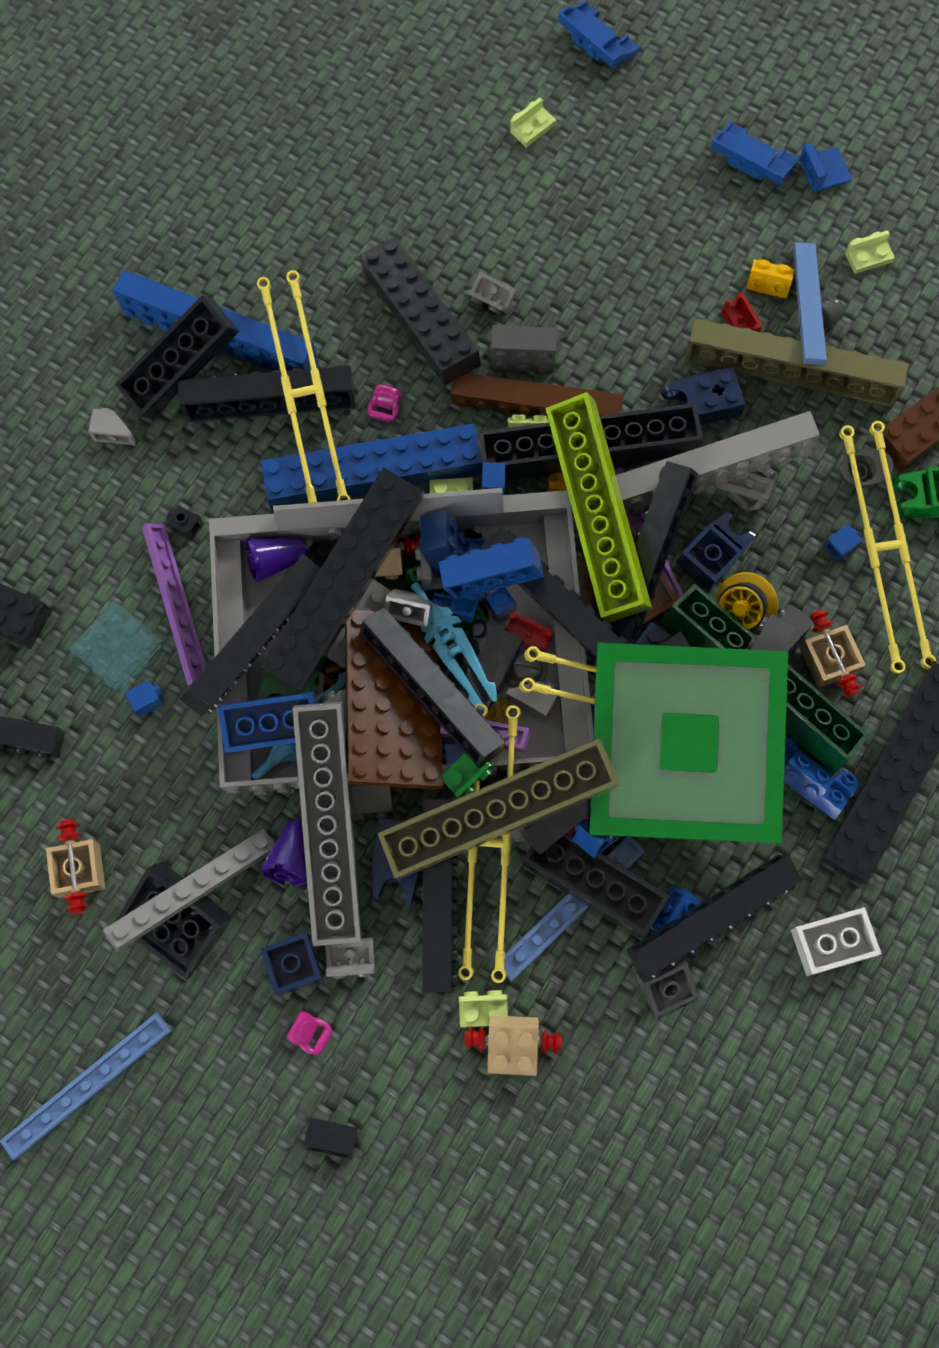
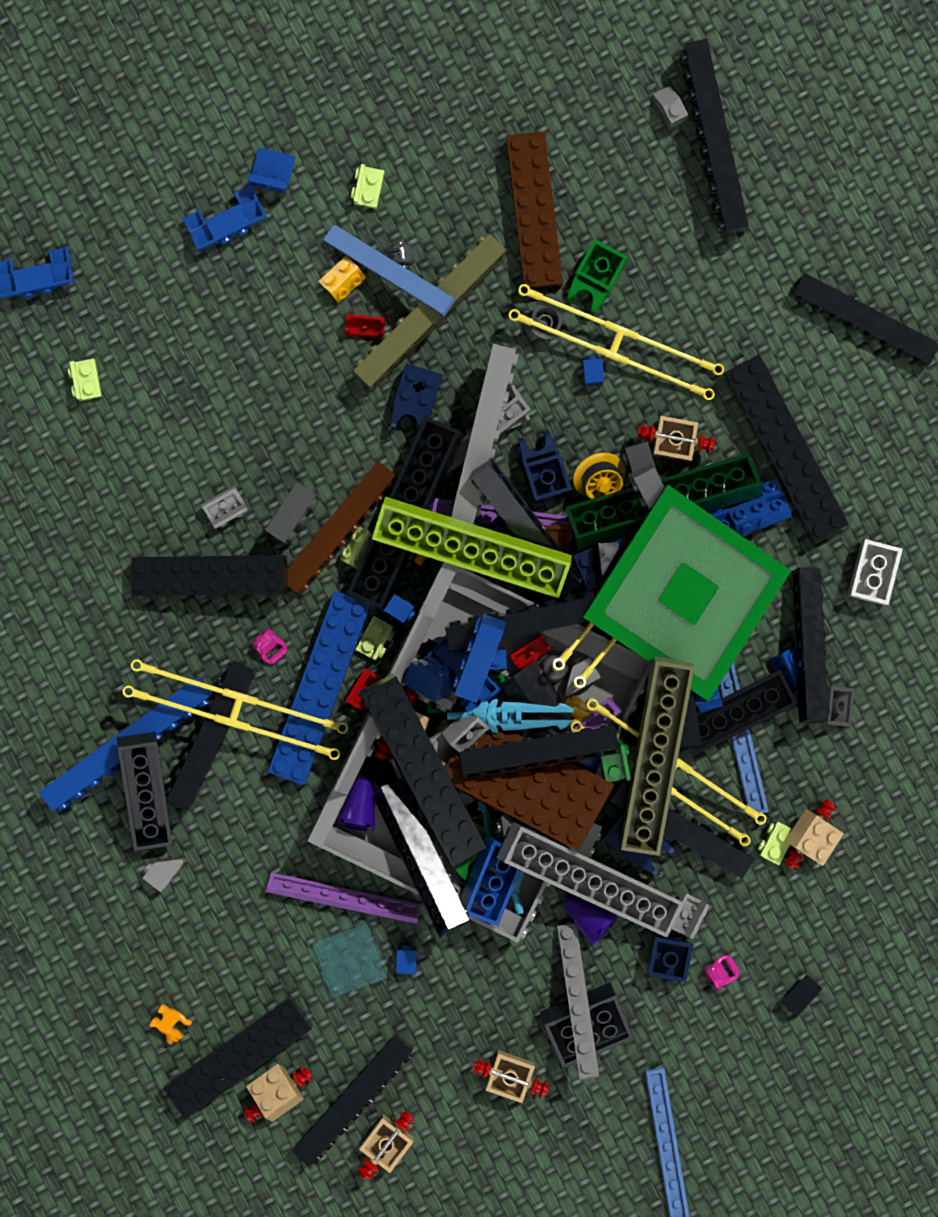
camera: 60 degrees left, 15 degrees up
black brick [166,505,203,541] -> none

